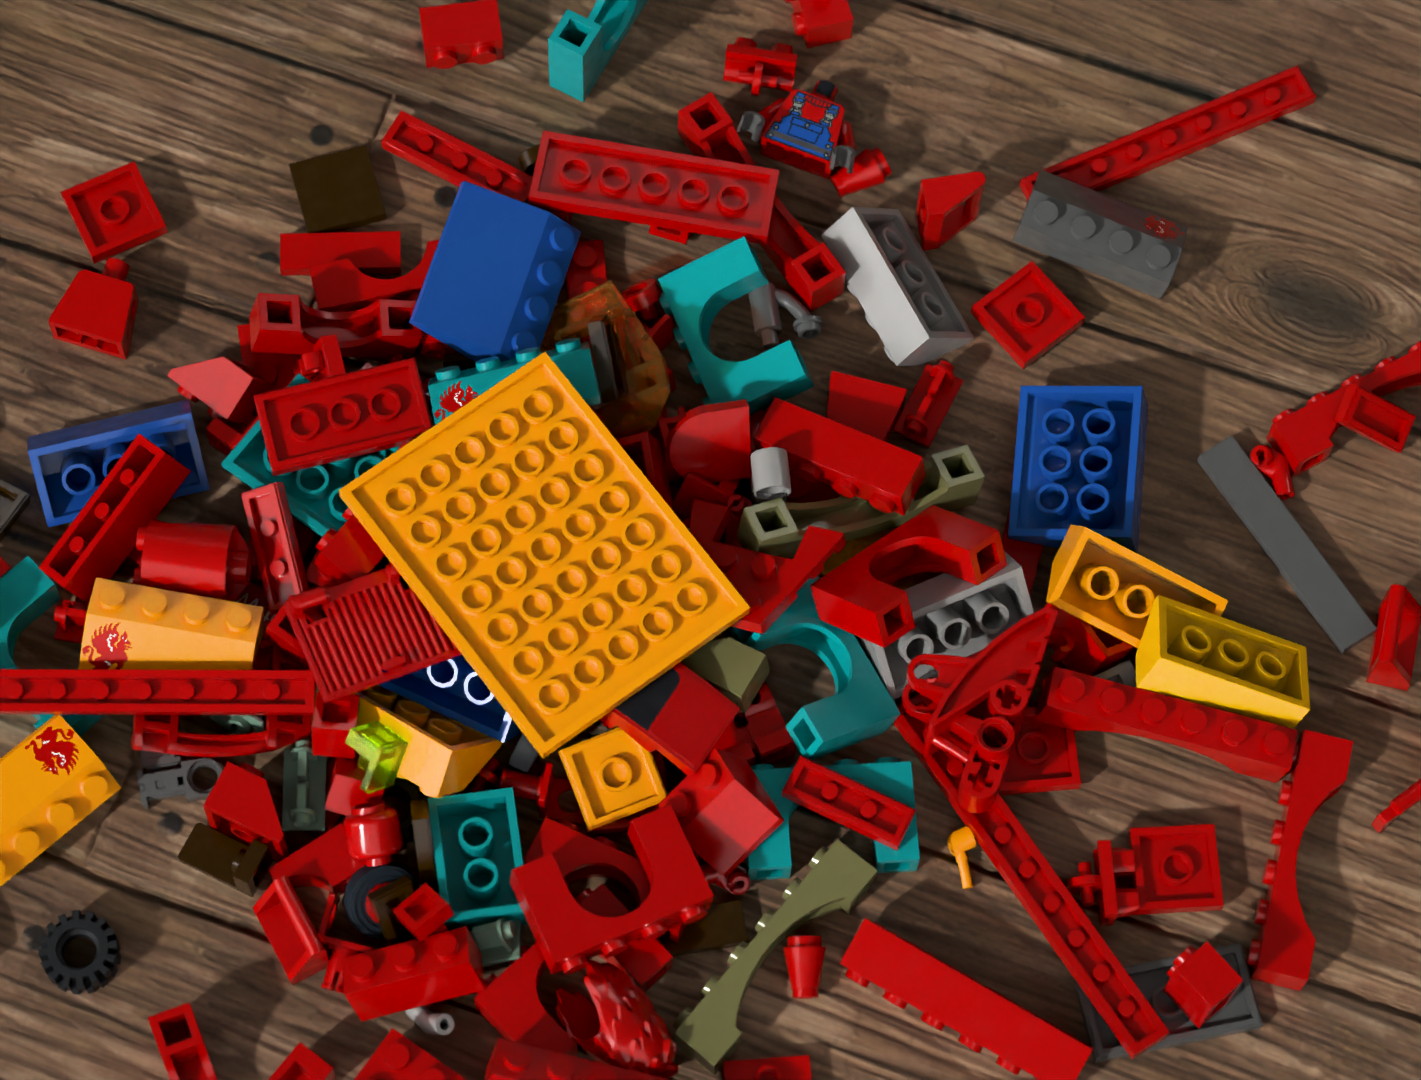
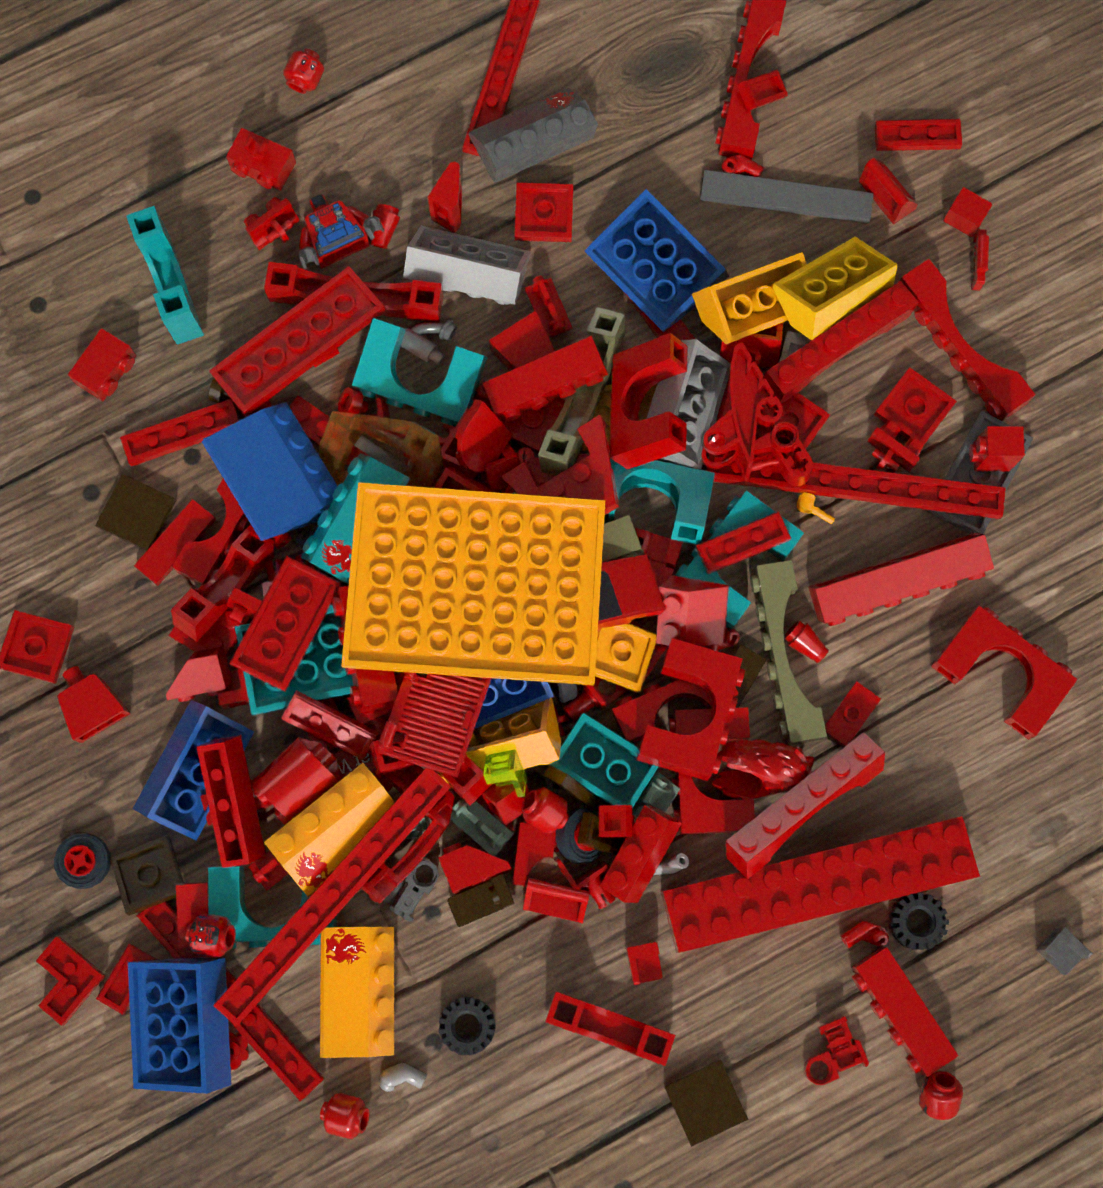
camera: 45 degrees left, 10 degrees up
light grey piece [750,447,791,505] -> none

